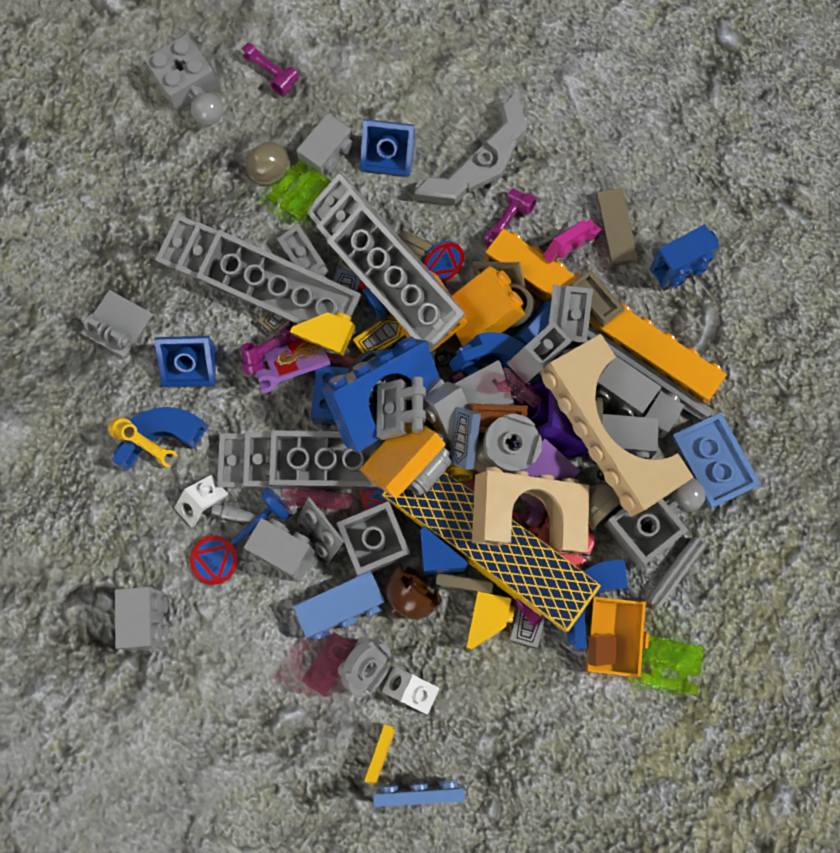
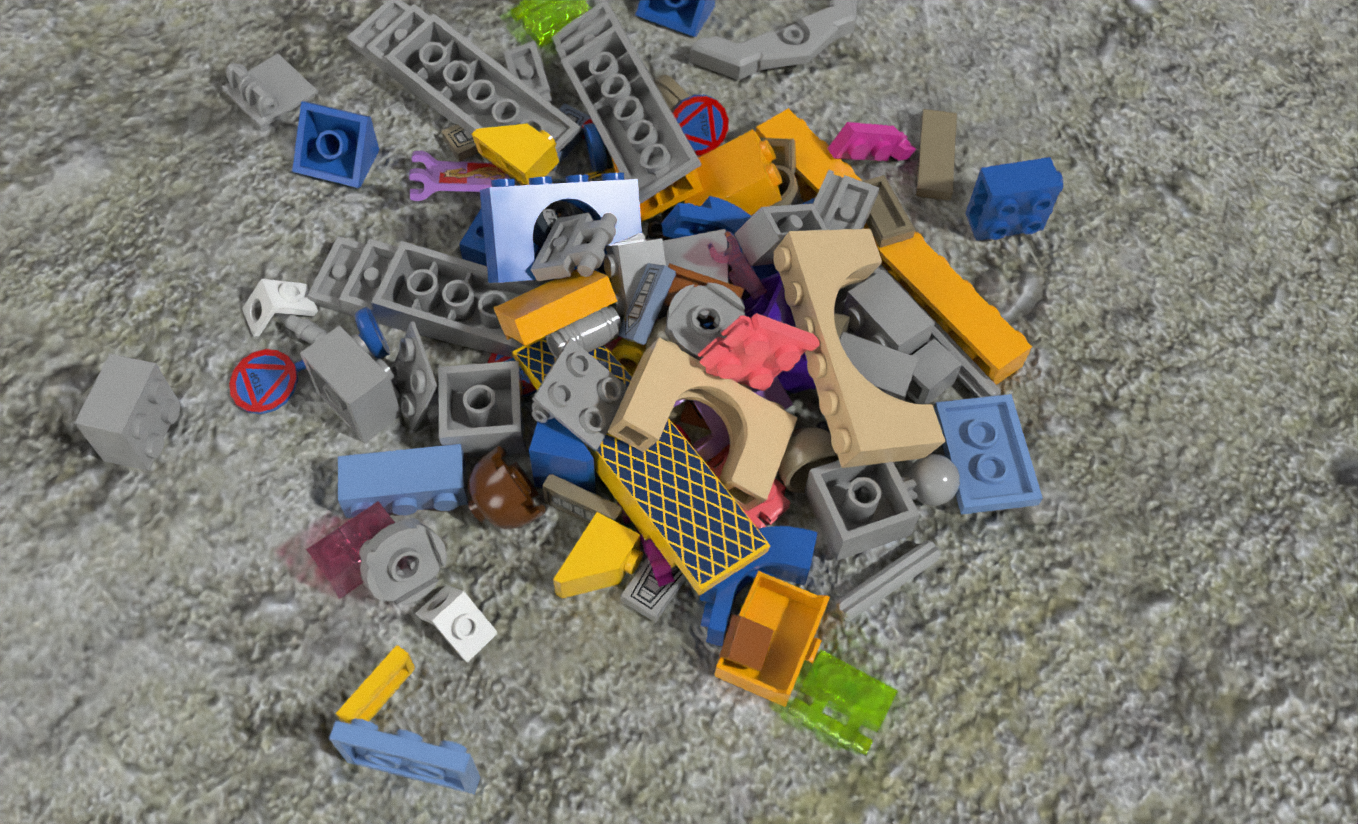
camera: 10 degrees right, 15 degrees down
yellow brick [108,417,178,467] -> none
blue arch [112,407,209,471] -> none
magenta brick [240,323,300,375] -> none
clear pink axle [295,488,351,510] -> none
magenta brick [484,188,537,247] -> none
none -> light grey hinge [532,338,628,451]
none -> coral plate [698,313,820,391]

